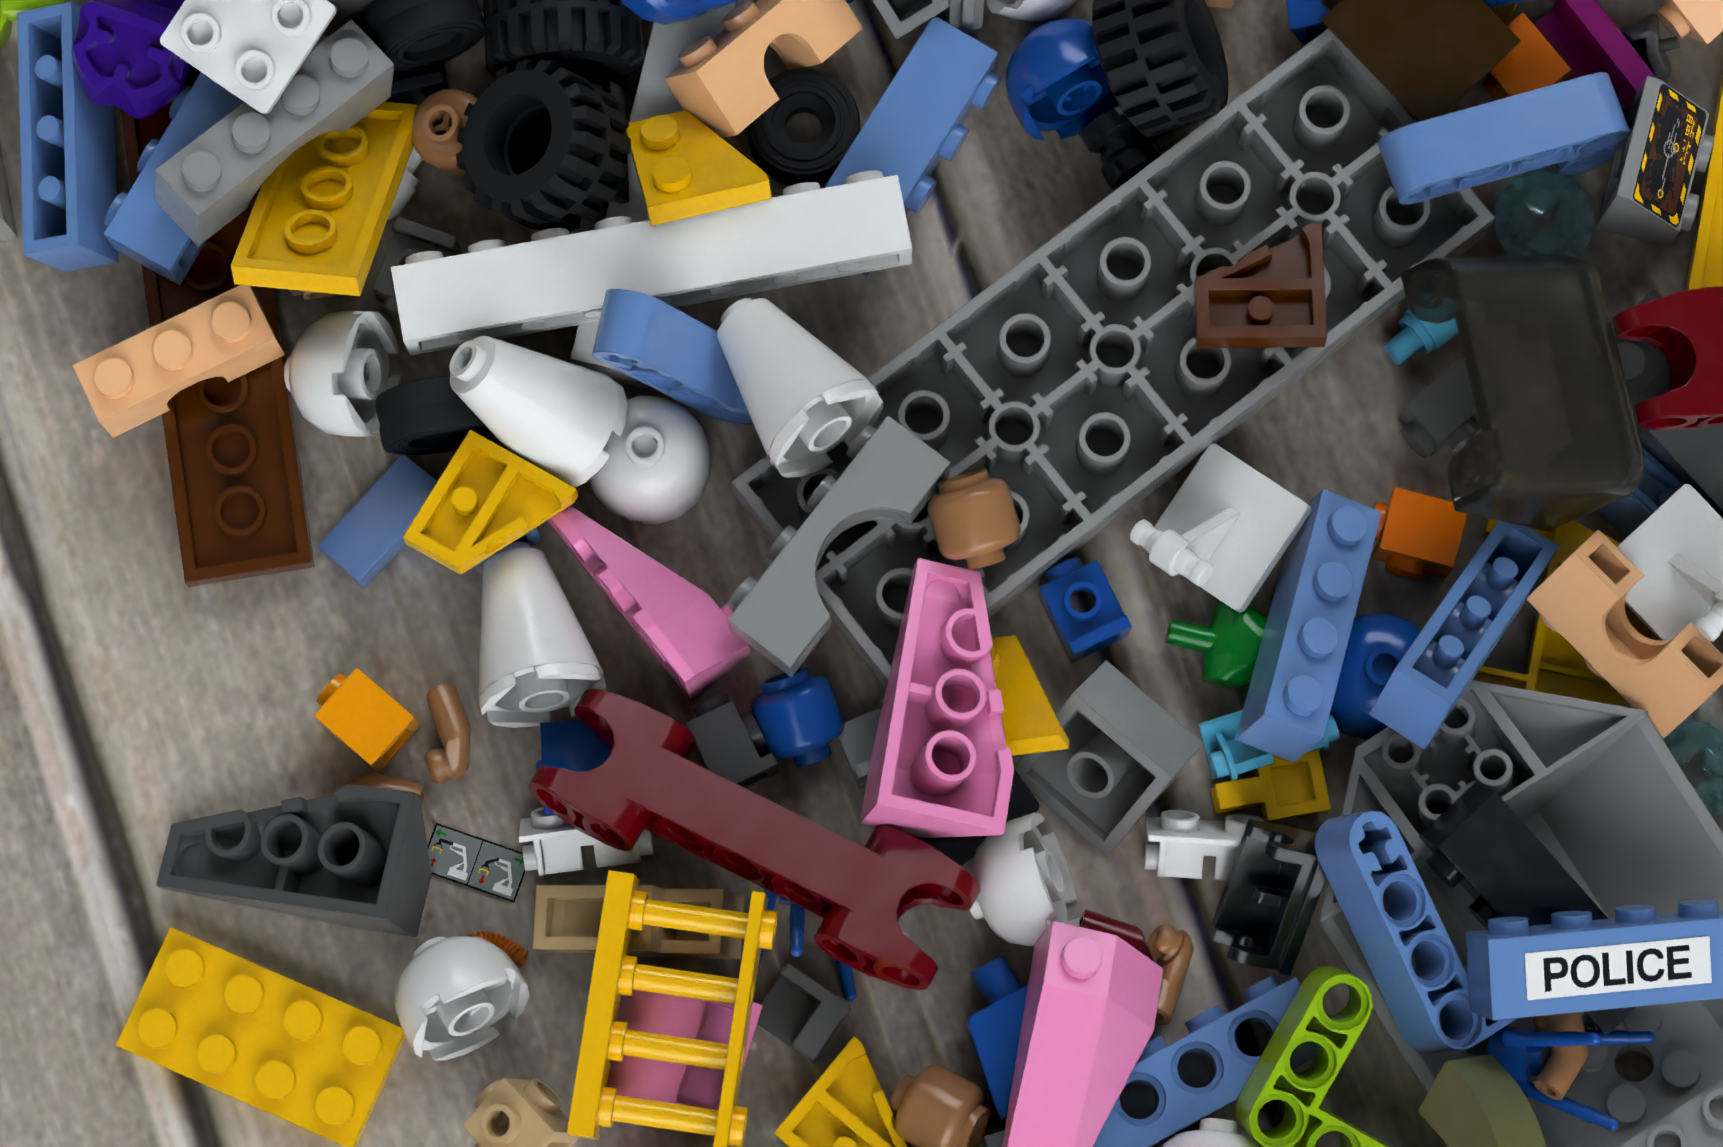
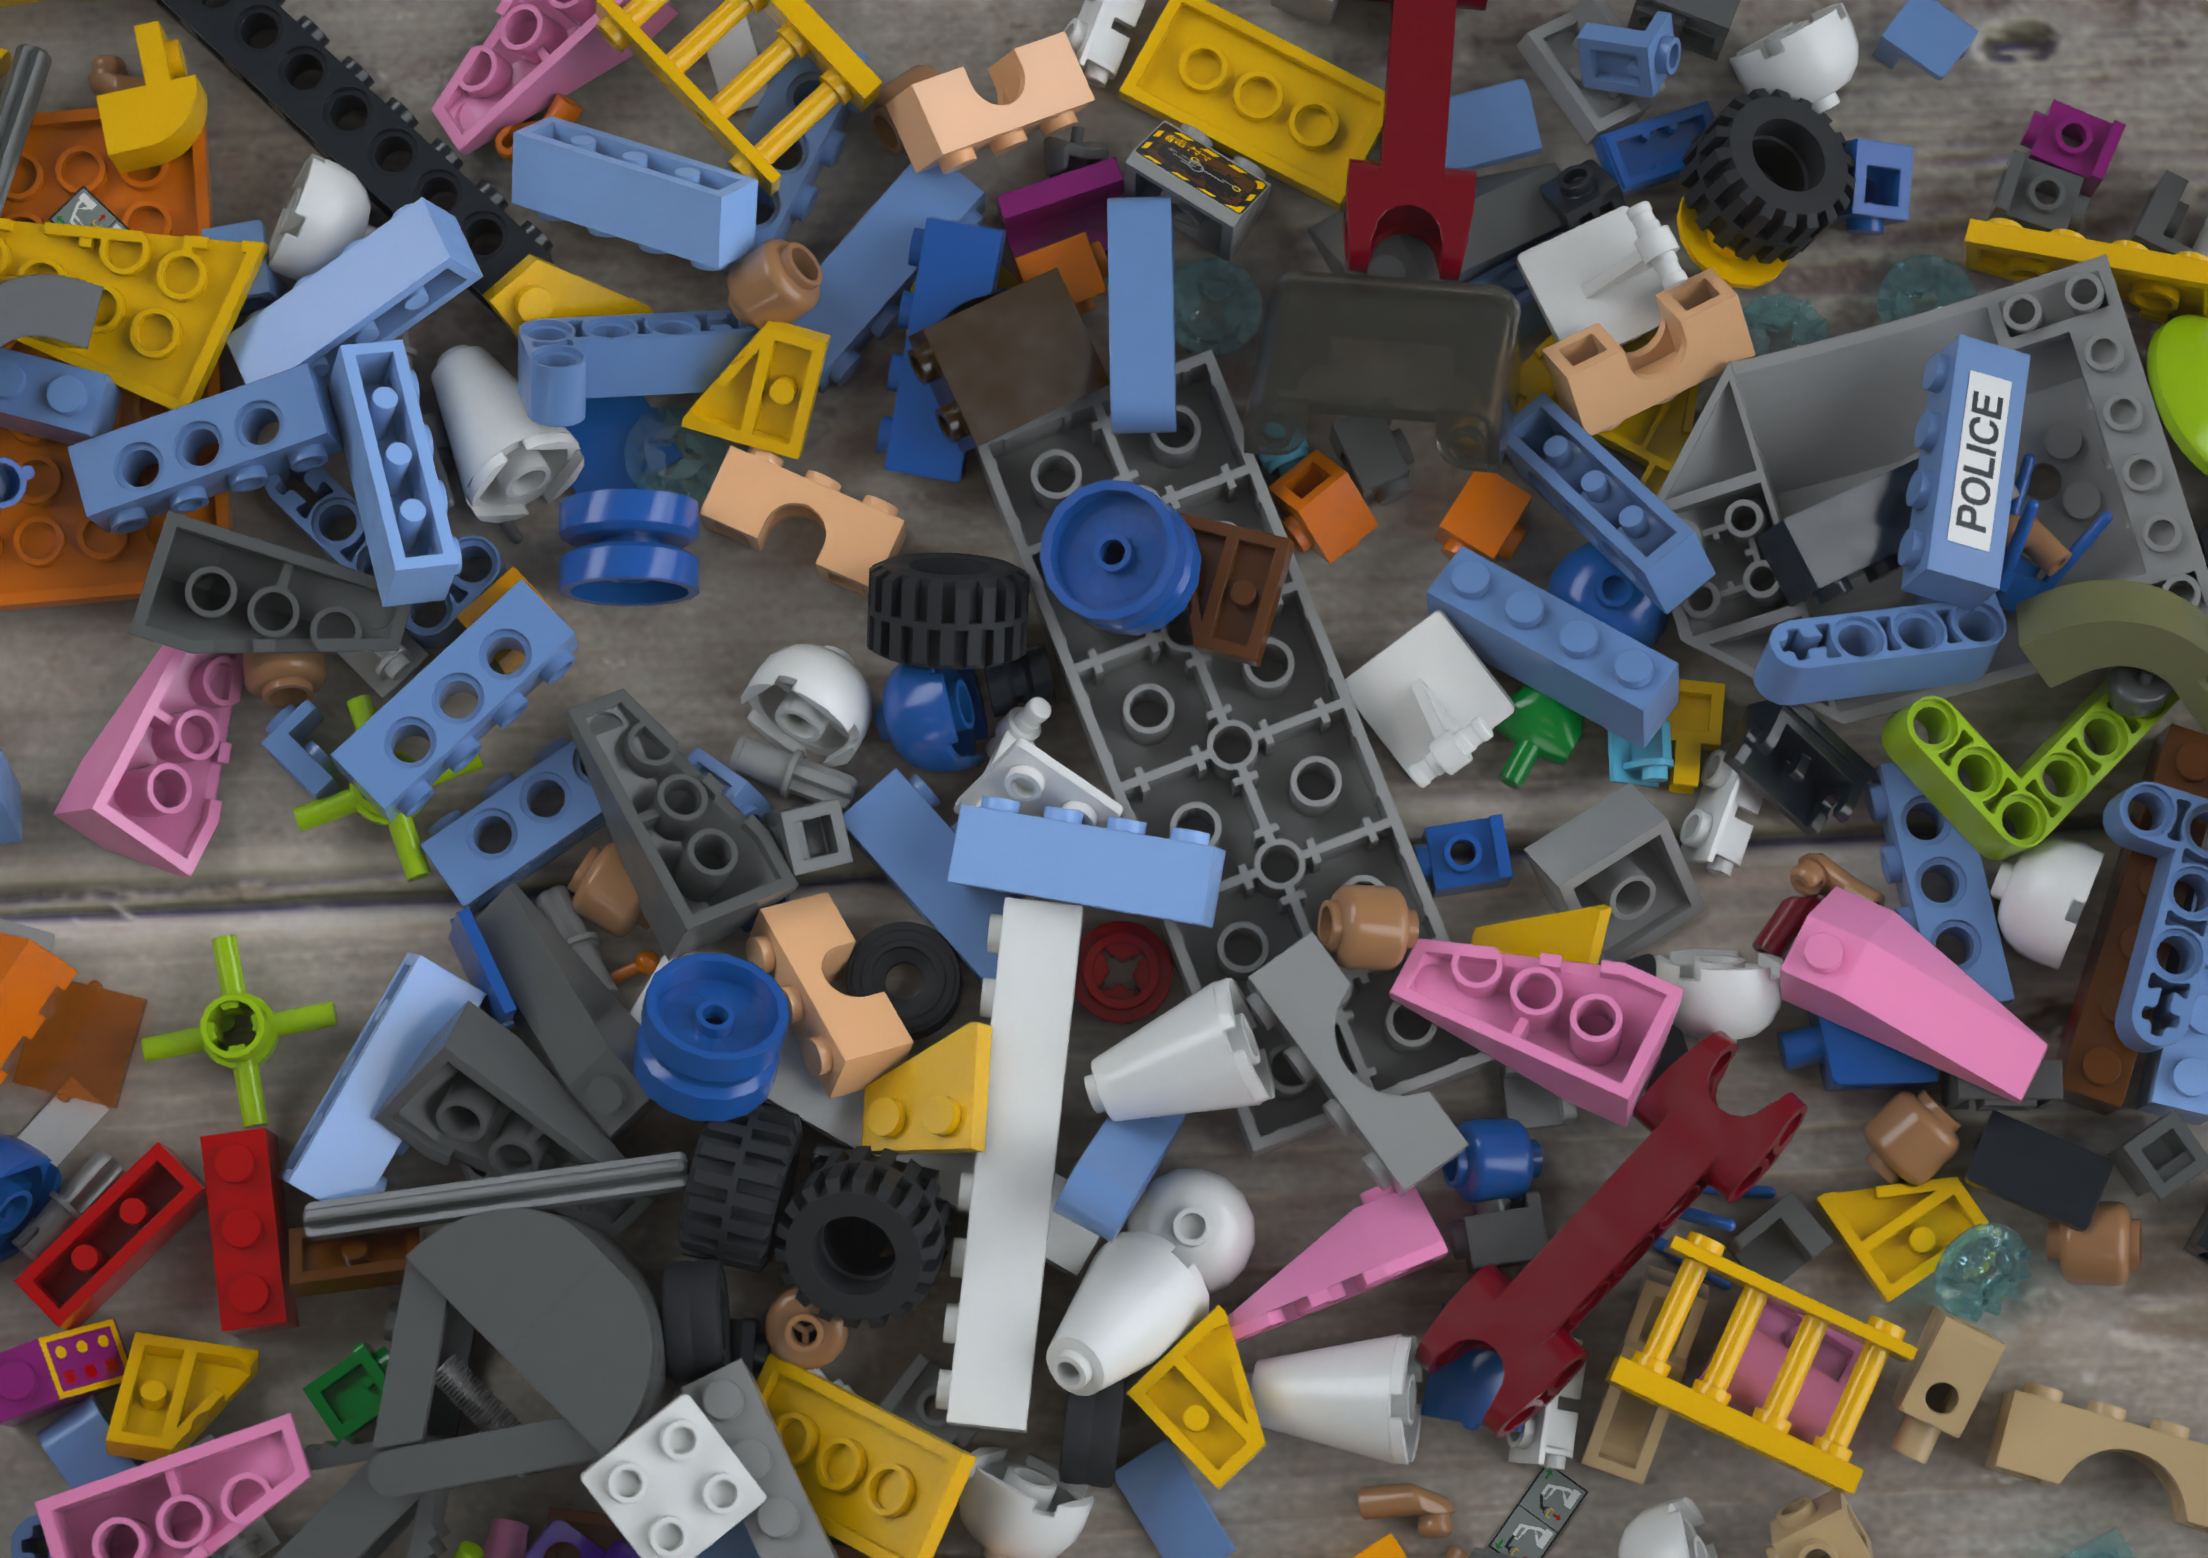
camera: 75 degrees left, 0 degrees up
orange leg [467,931,528,968] -> none
none -> light blue brick [948,795,1226,928]
none -> white plate [954,697,1123,828]
none -> blue wheel [1040,480,1201,636]
none -> red gear [1075,921,1172,1024]
none -> orange brick [1268,449,1379,564]

